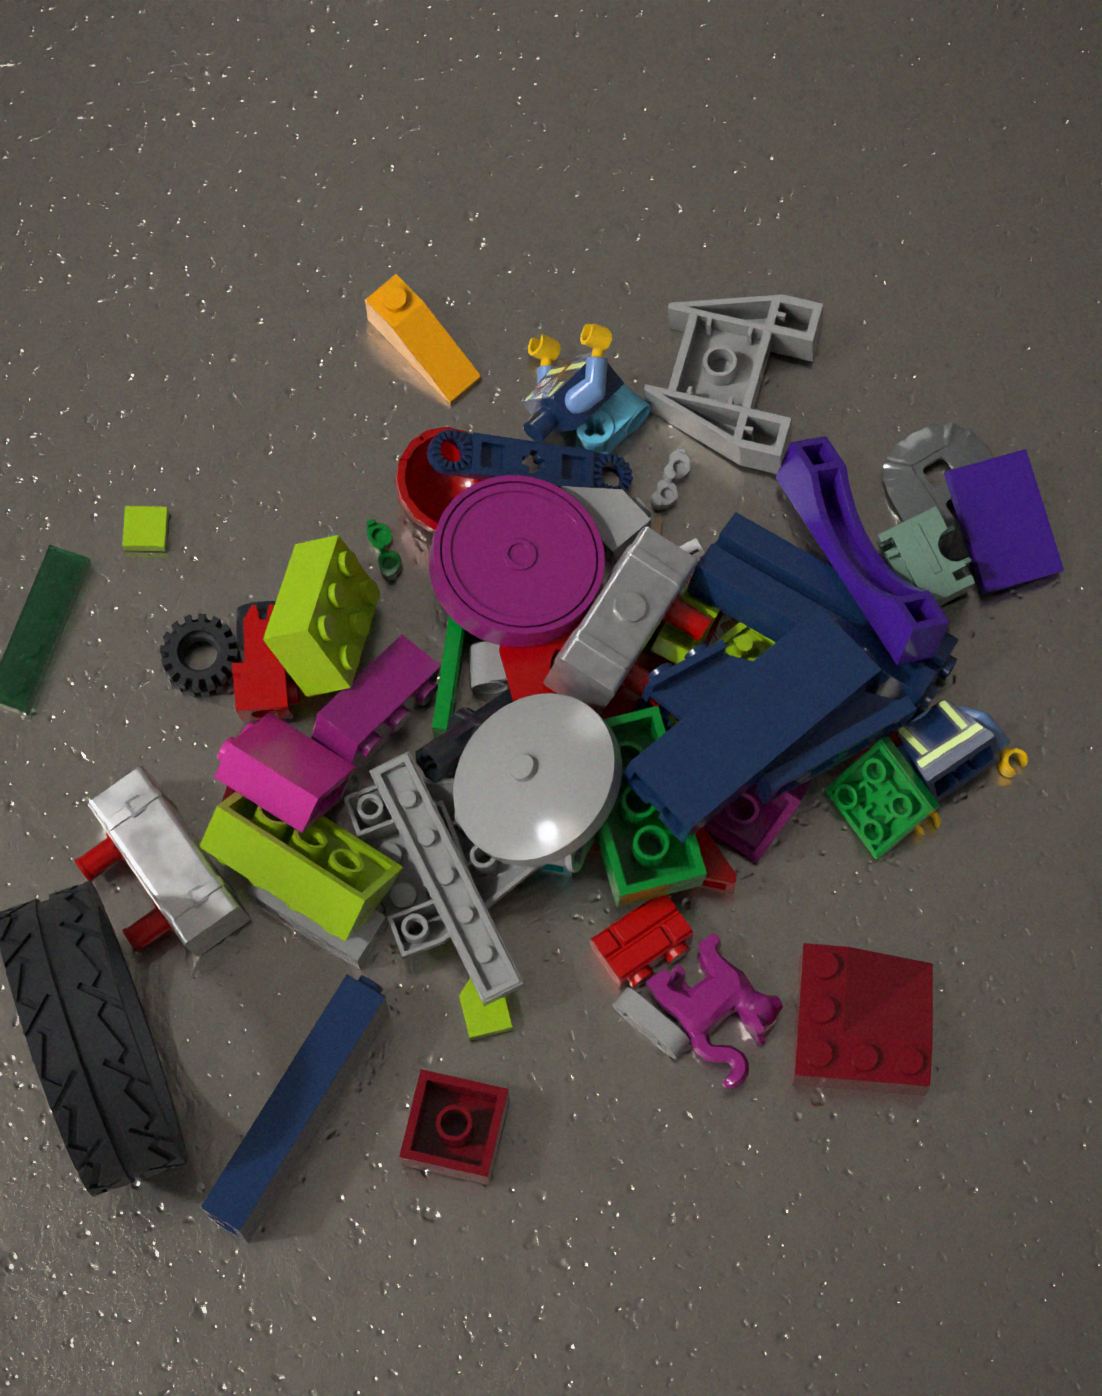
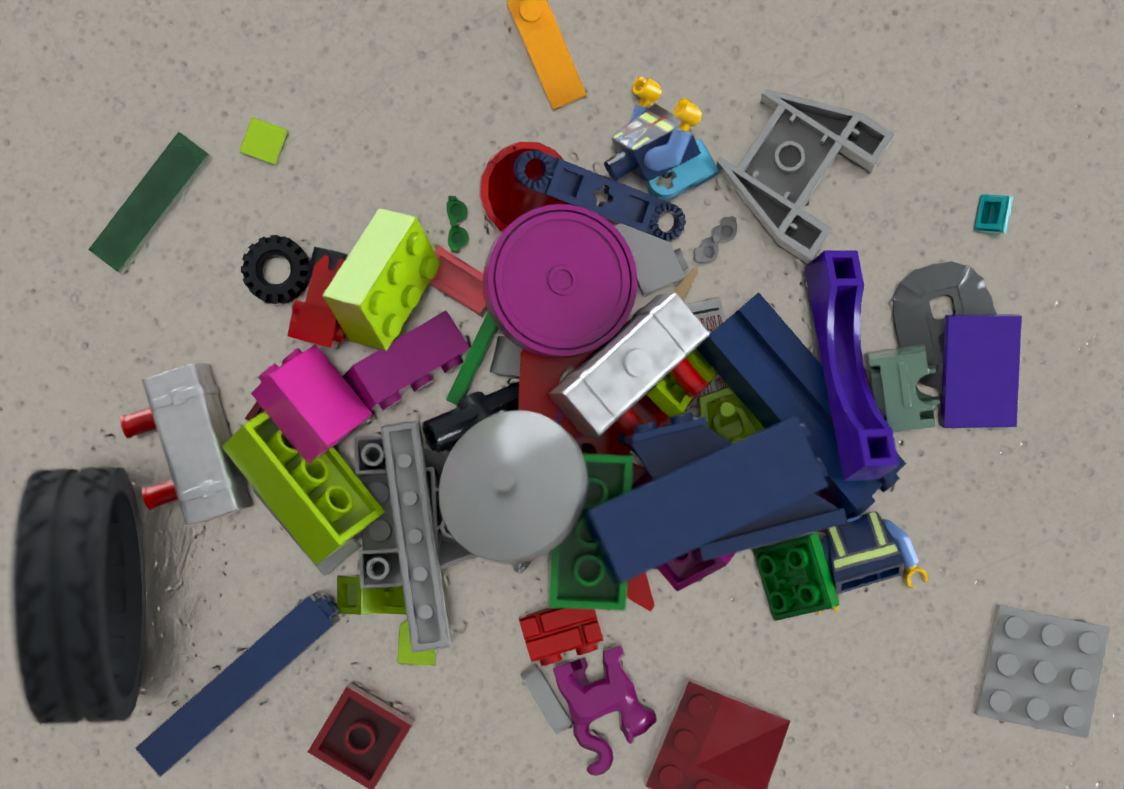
camera: 20 degrees right, 15 degrees up
none -> lime slope [337,576,407,615]
none -> coral tile [429,245,487,317]
none -> teal slope [974,194,1014,234]

